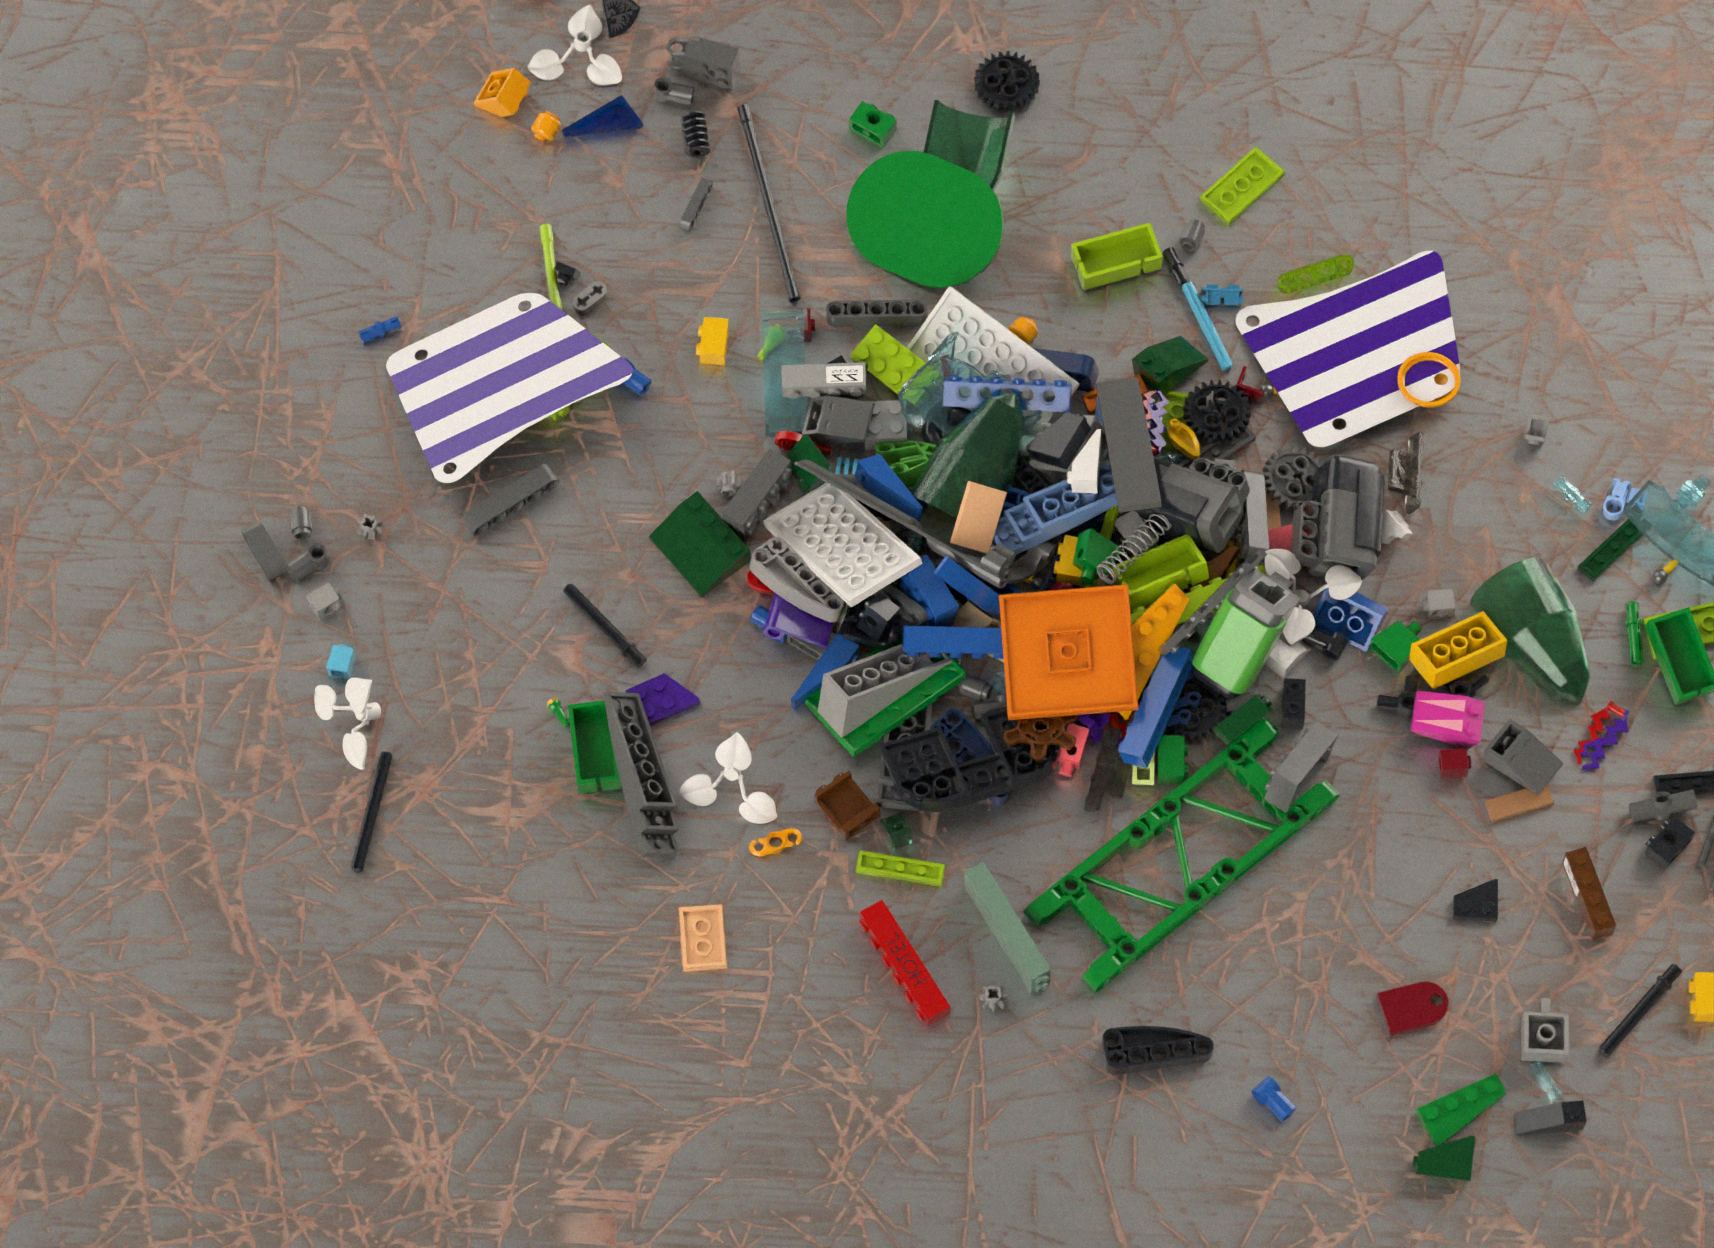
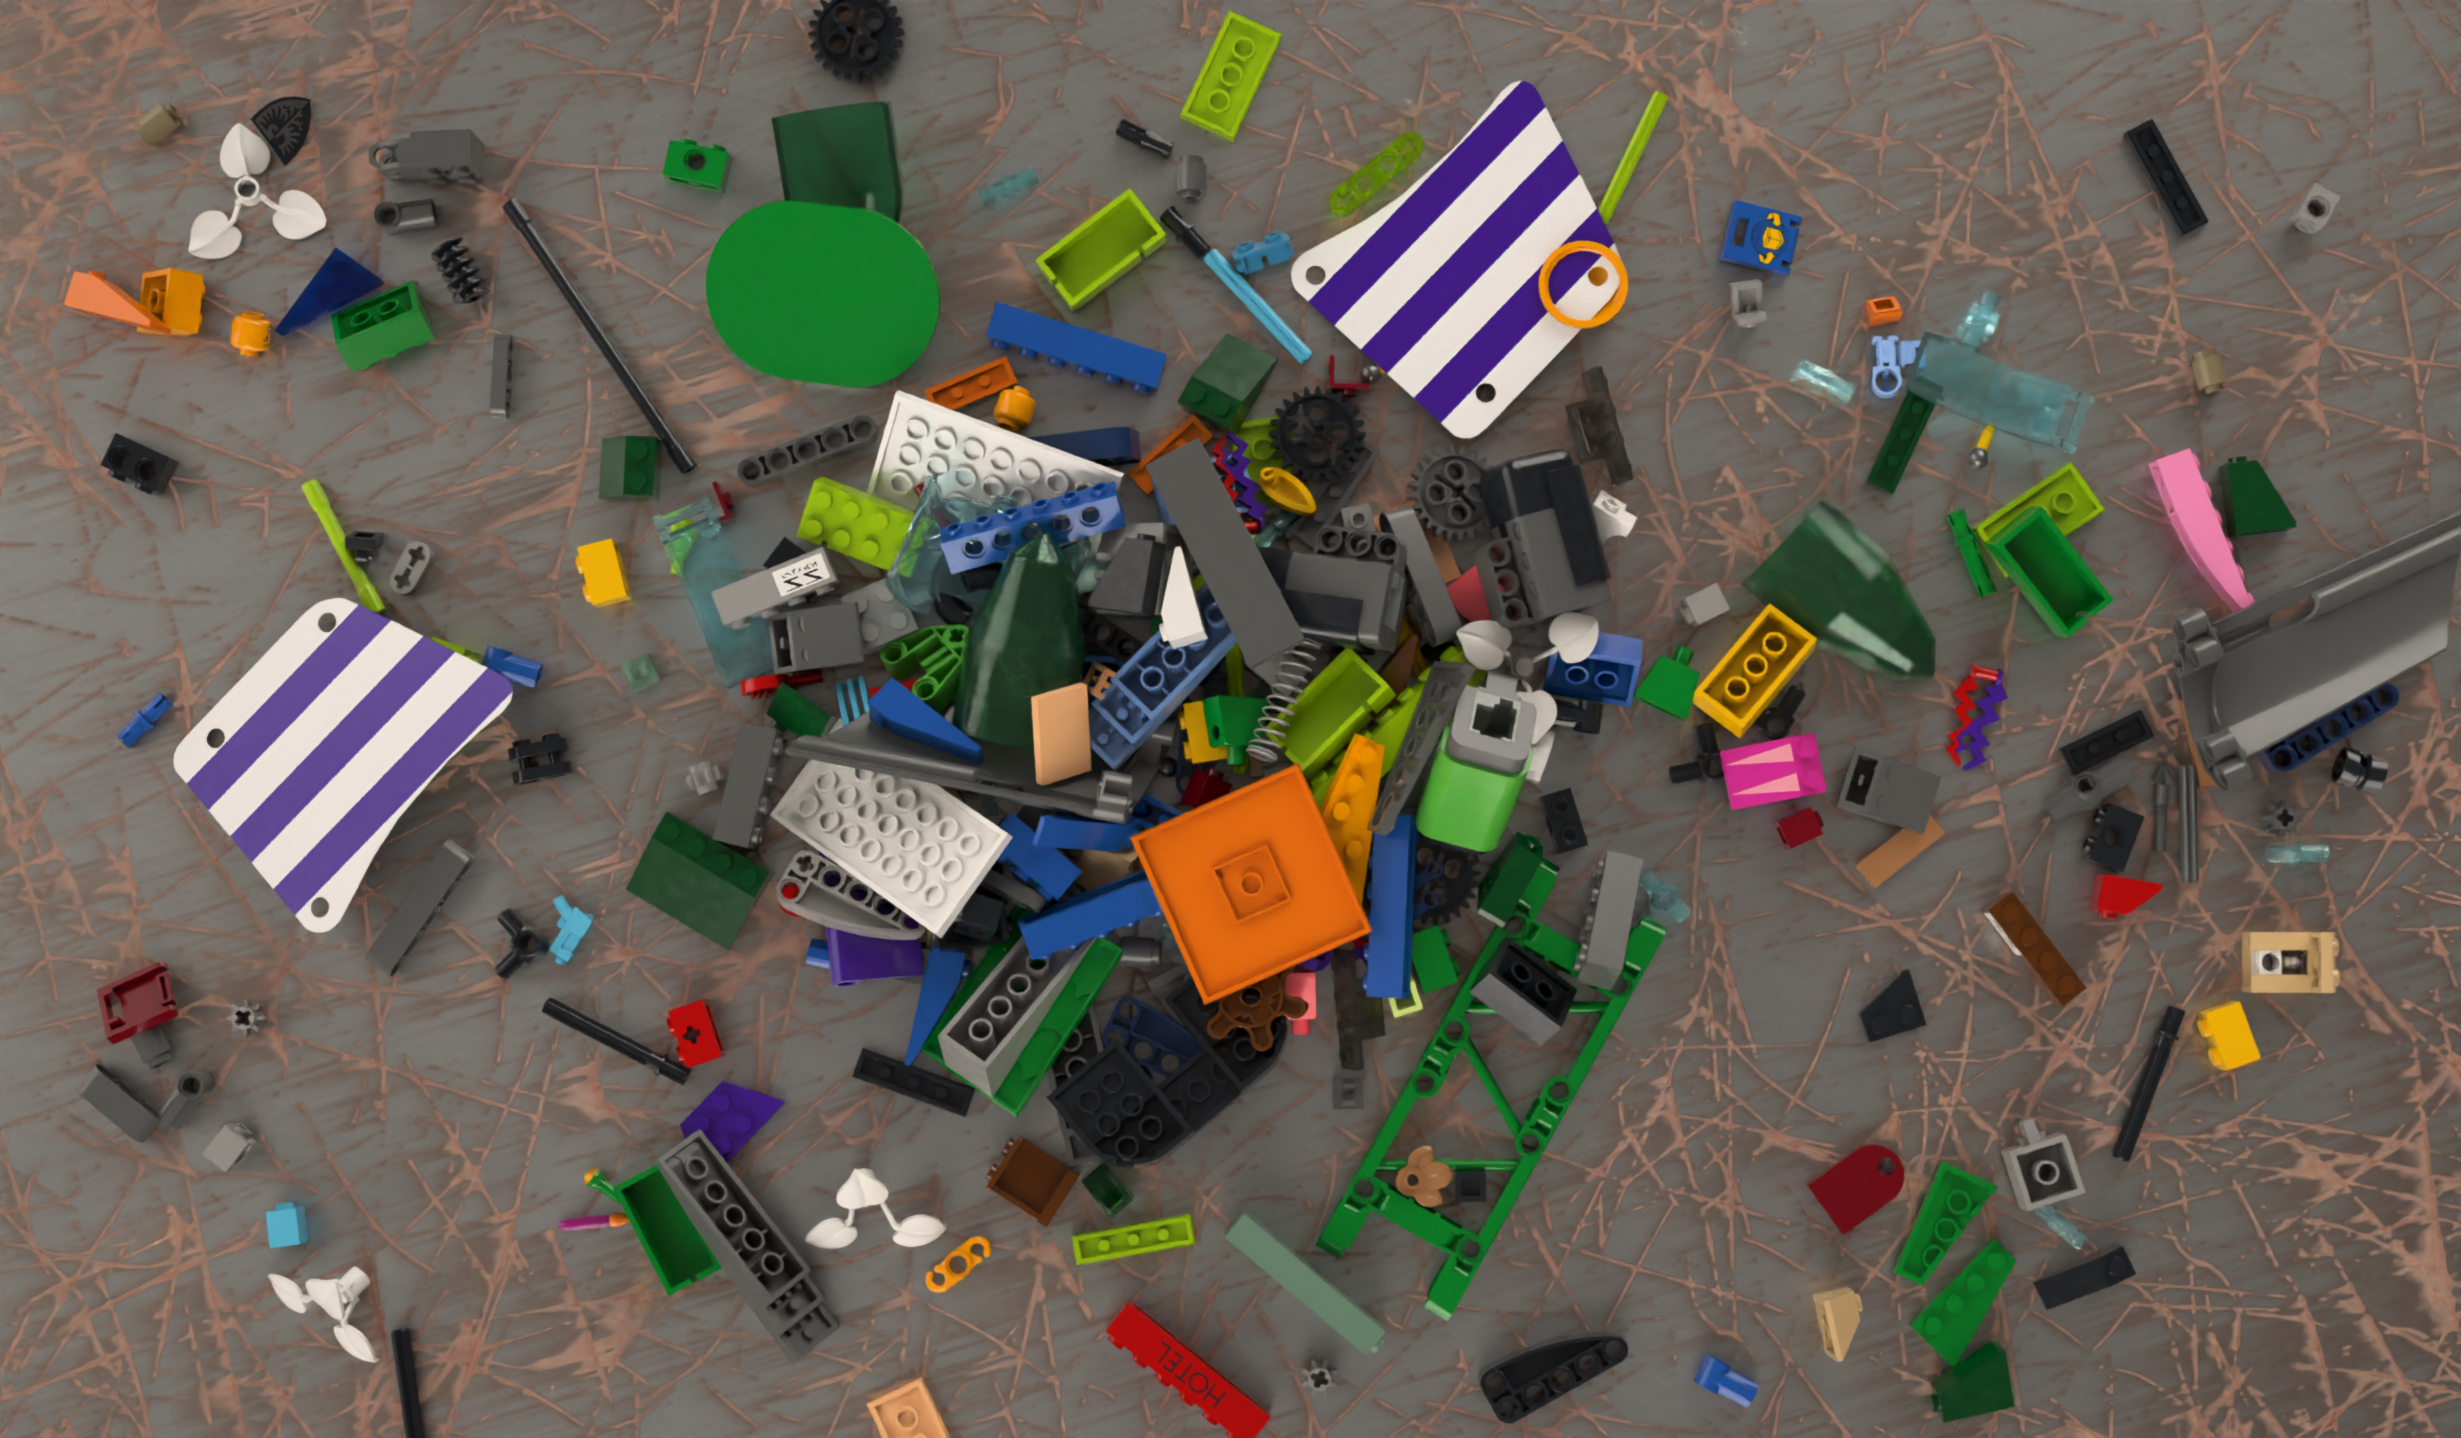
camera: 20 degrees left, 20 degrees up
none -> orange slope [63,269,172,335]
none -> dark red container [97,962,178,1044]
none -> black brick [100,433,179,495]
none -> green slope [331,280,434,372]
none -> black axle [494,908,549,980]
none -> black brick [507,733,573,785]
none -> medium azure piece [549,895,594,966]
none -> magenta piece [557,1213,630,1231]
none -> dark green slope [599,435,662,501]
none -> sand green tile [621,653,661,693]
none -> red brick [666,999,726,1068]
none -> black tile [852,1048,976,1117]
none -> orange plate [924,356,1019,411]
none -> clear light blue pin [978,166,1039,207]
none -> blue brick [986,302,1167,395]
none -> medium nougat tile [1082,661,1117,700]
none -> black axle [1116,119,1175,160]
none -> dark grey tile [1333,1078,1364,1109]
none -> medium nougat plate [1395,1146,1454,1207]
none -> black tile [1455,1169,1486,1202]
none -> black slope [1469,936,1577,1046]
none -> lime axle [1598,91,1668,226]
none -> clear light blue axle [1639,869,1692,924]
none -> blue container [1719,200,1802,276]
none -> tan slope [1813,1287,1863,1362]
none -> orange slope [1866,296,1903,327]
none -> green wing [1892,1161,1998,1285]
none -> red slope [2090,874,2163,920]

